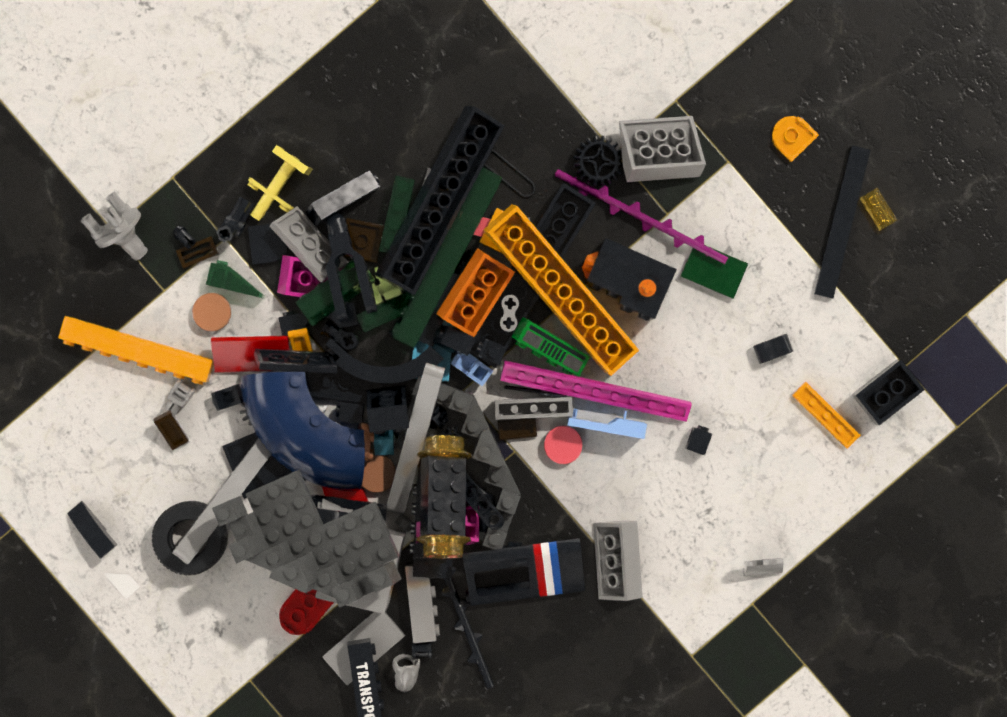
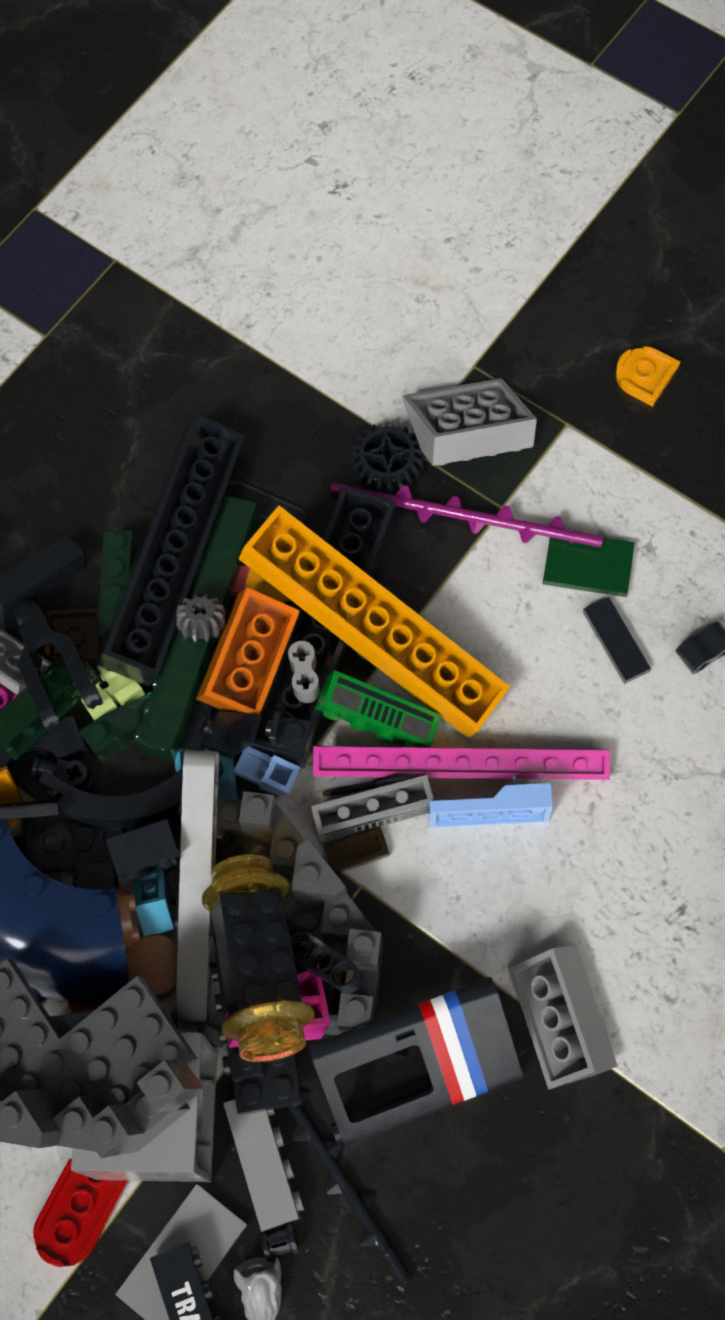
camera: 10 degrees left, 20 degrees down
coral tile [544,426,582,464] -> none
black piece [582,238,677,321] -> none
black brick [685,425,712,456] -> none
none -> dark grey gear [176,593,225,642]
none -> black tile [583,597,651,684]

